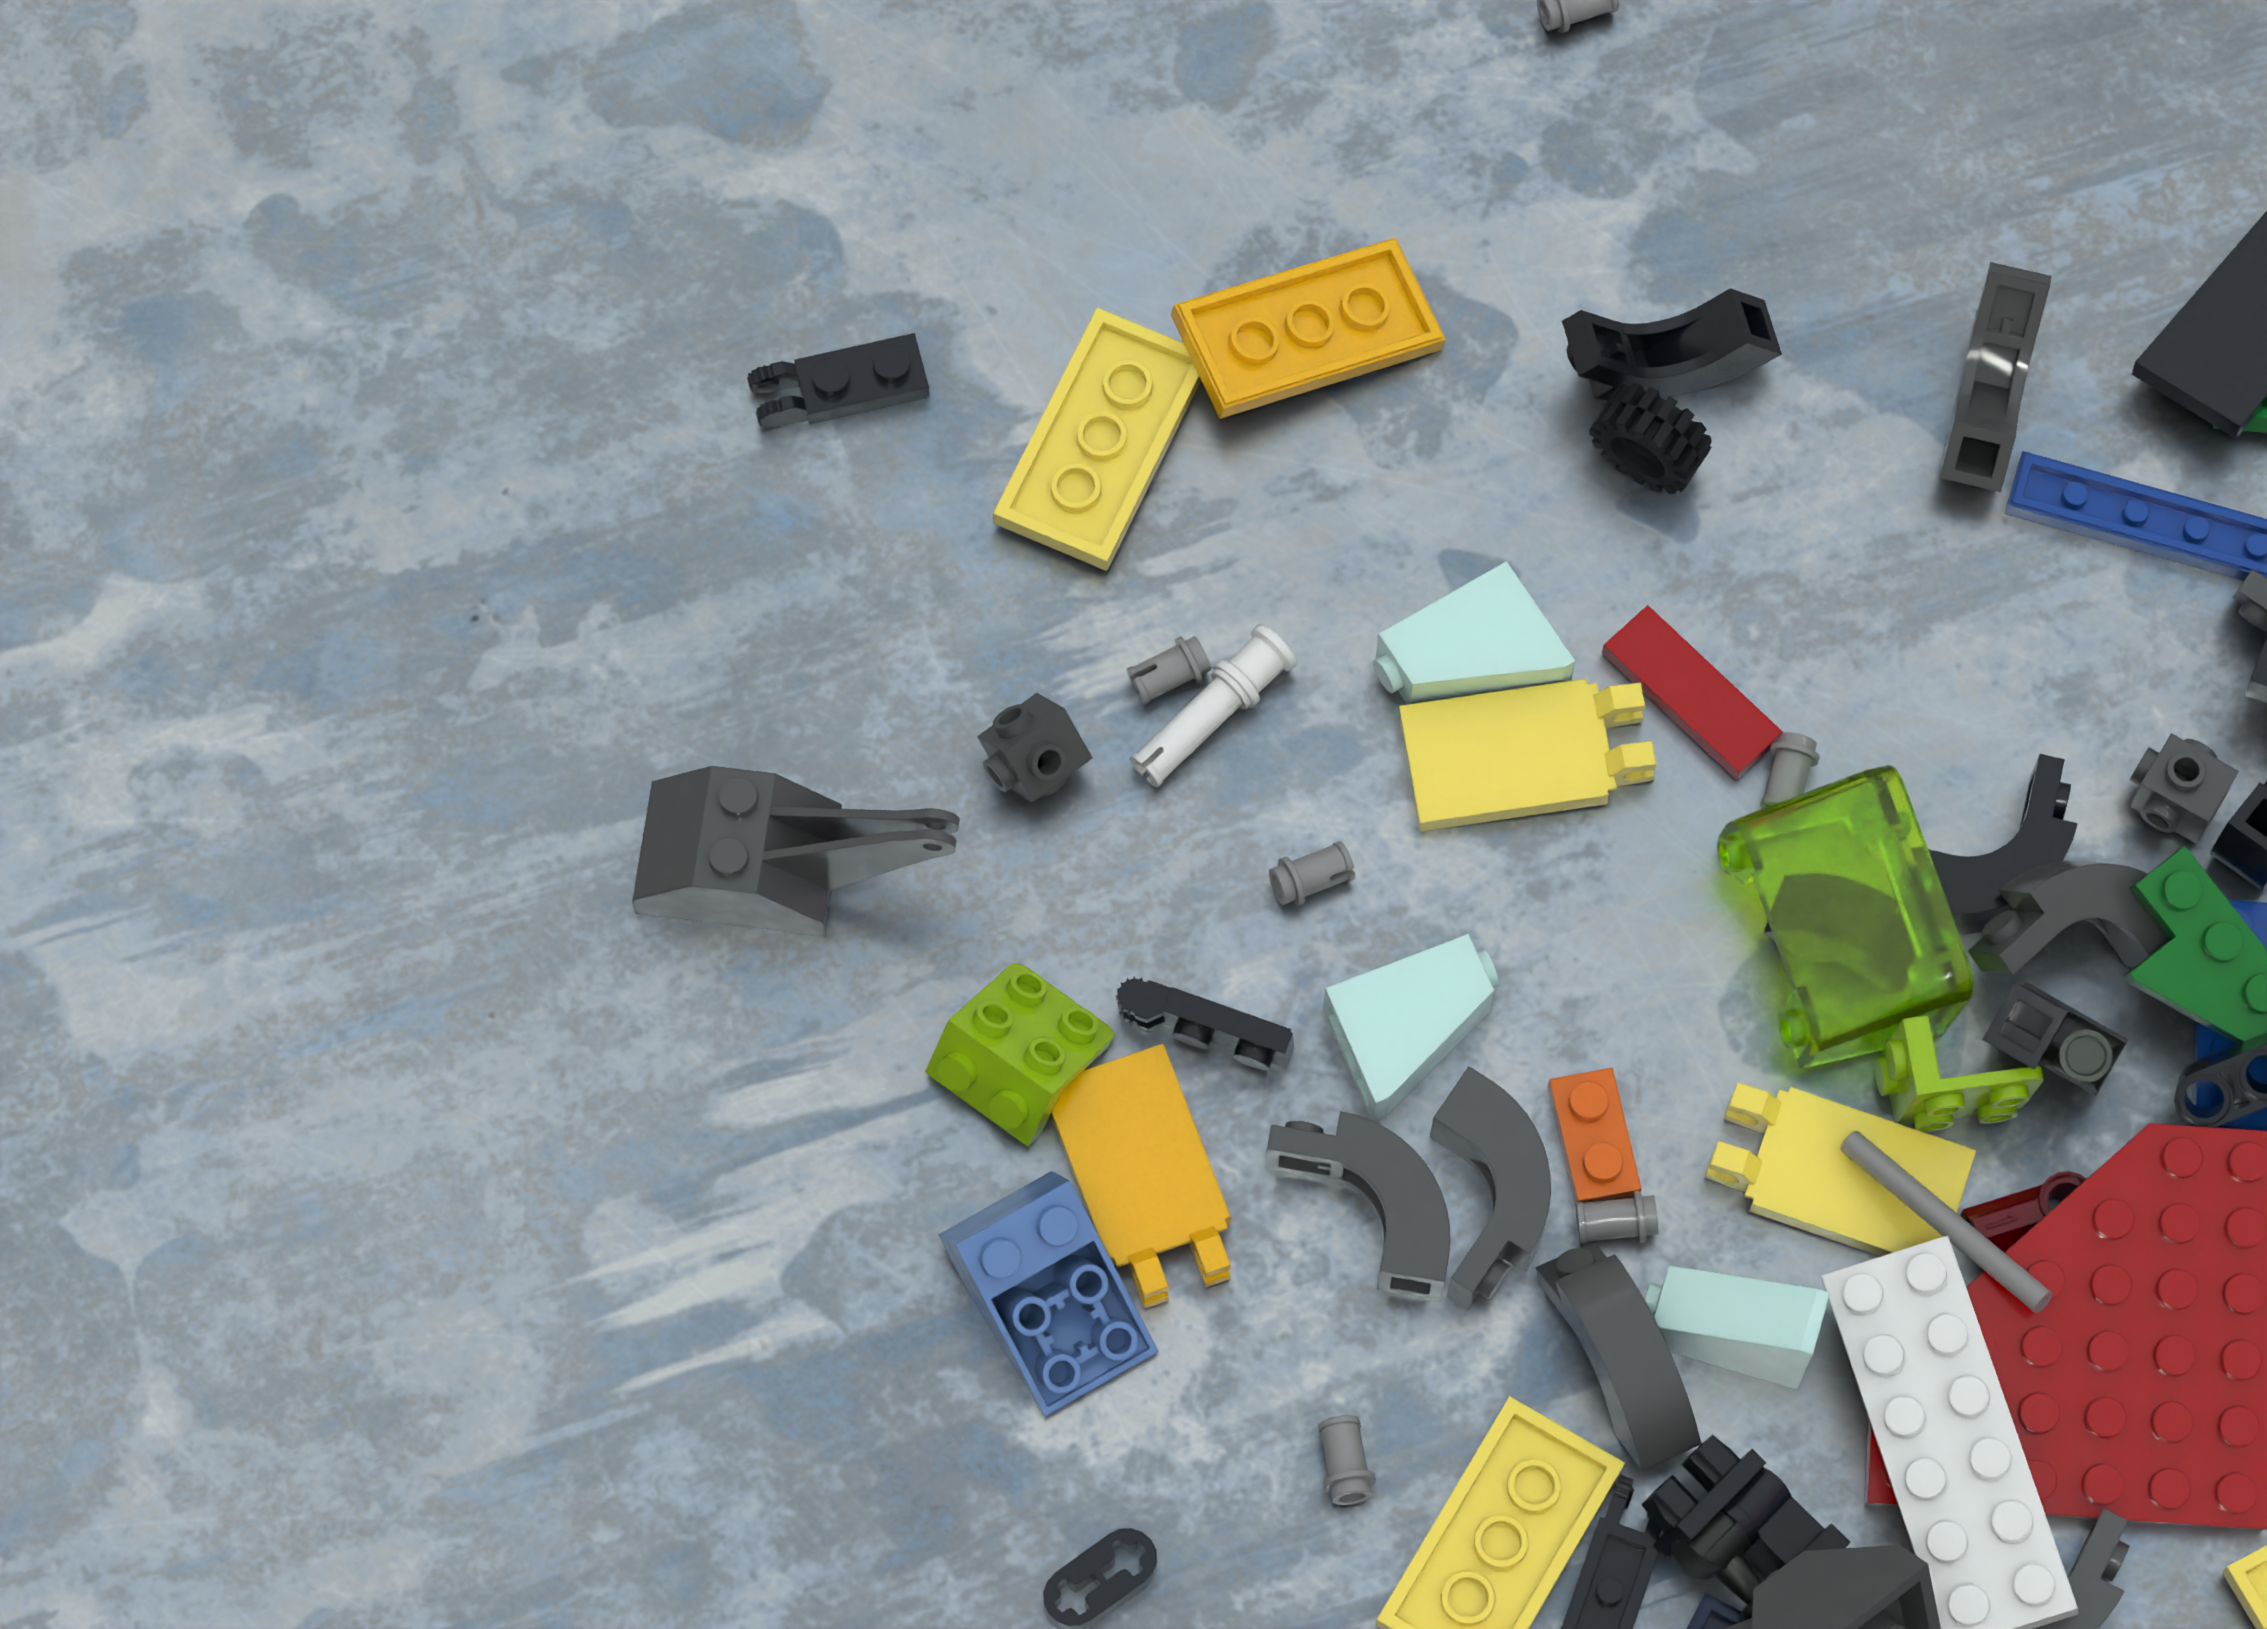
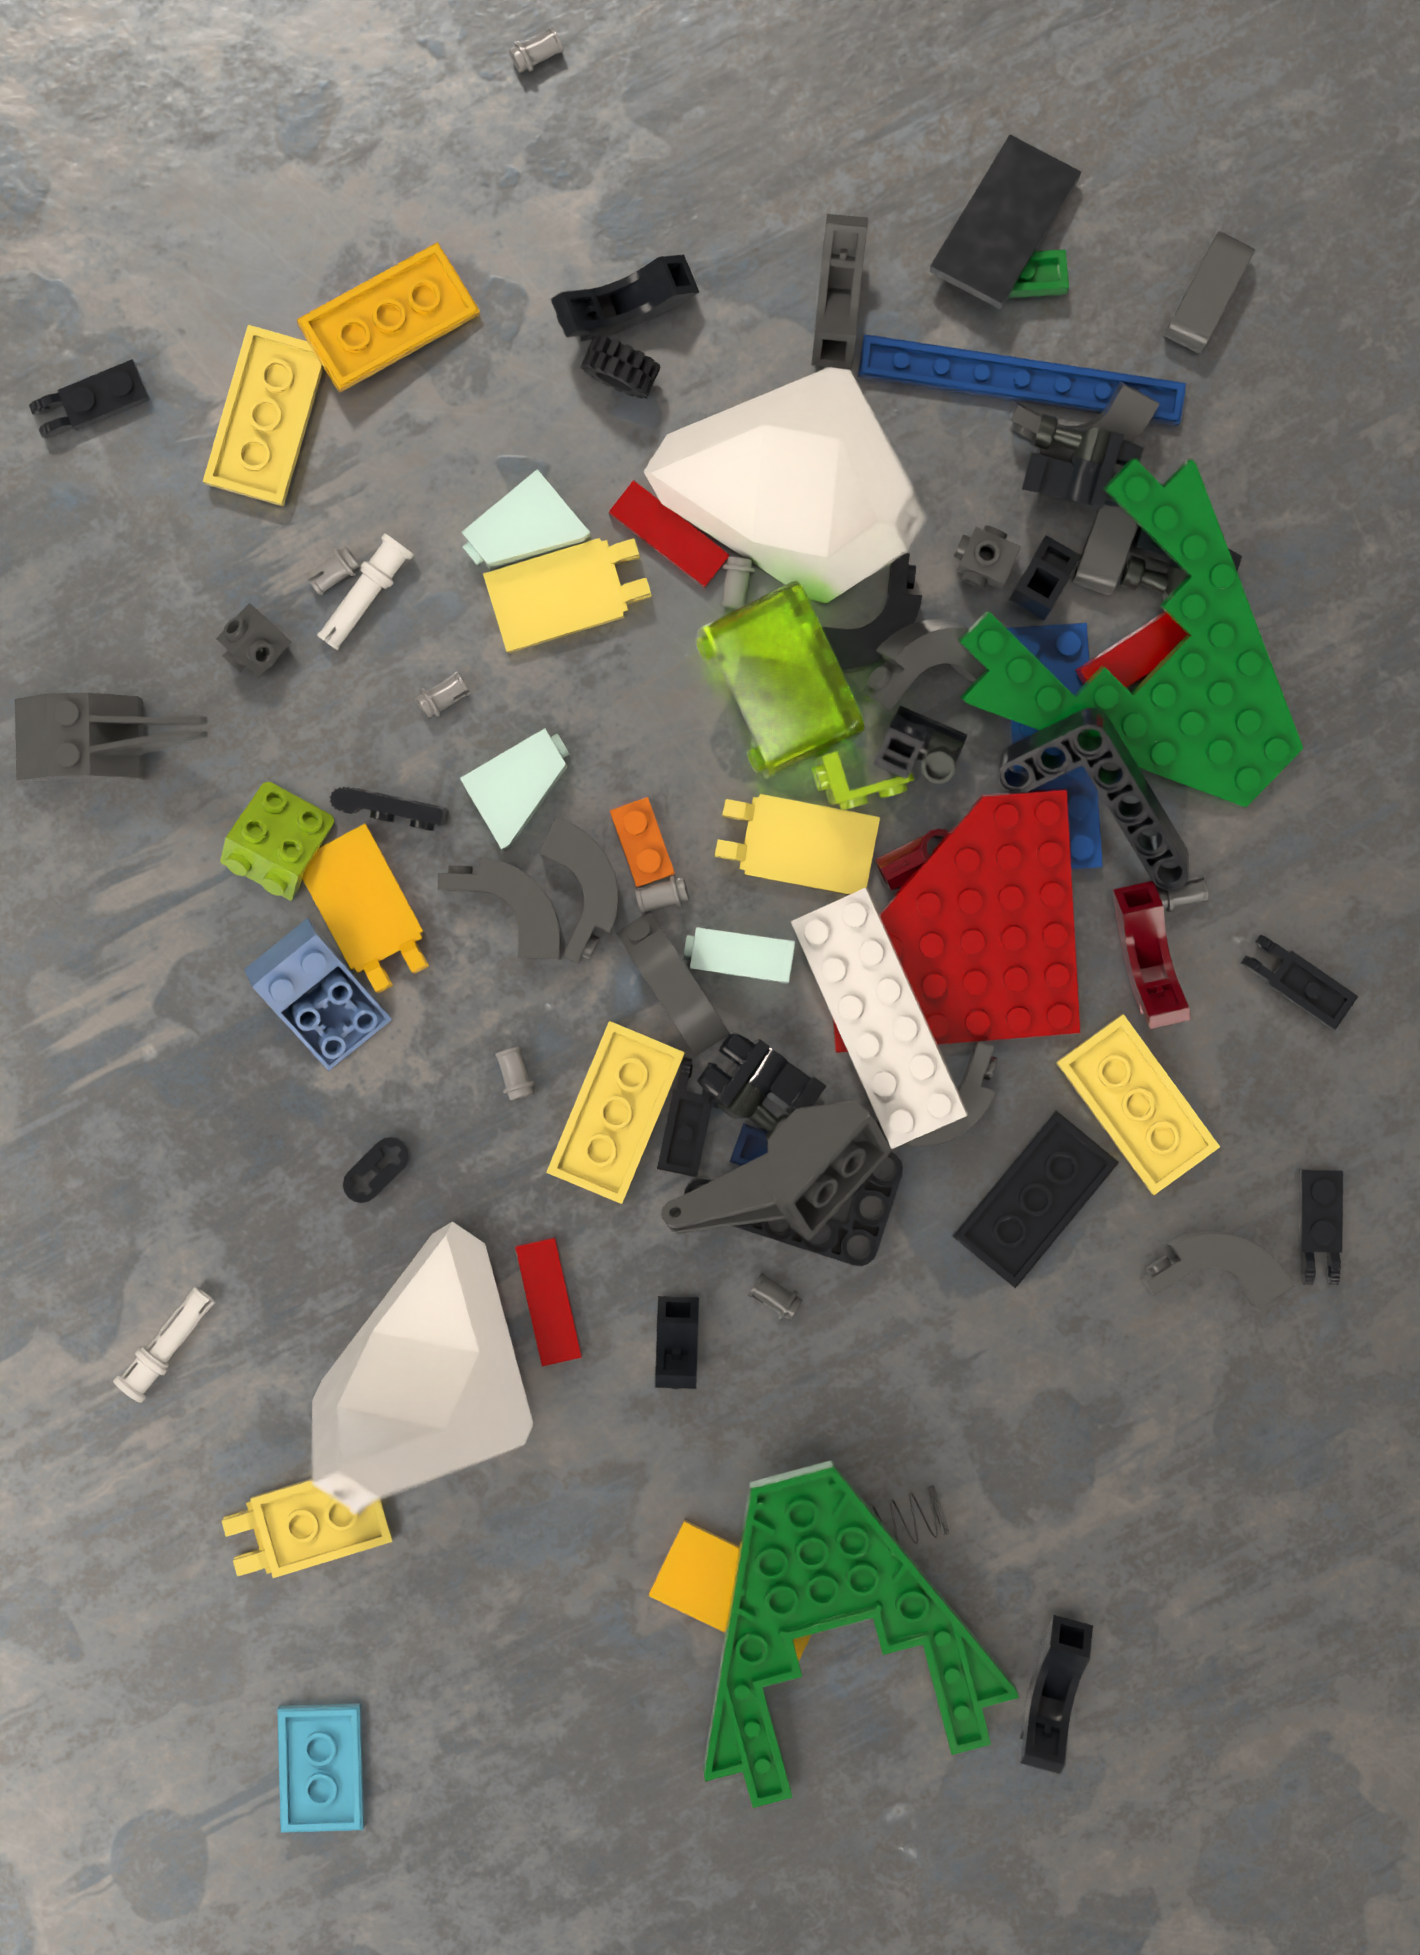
camera: 15 degrees left, 20 degrees up
light grey piece [1841,1131,2053,1313] -> none
none -> white panel [644,367,926,603]

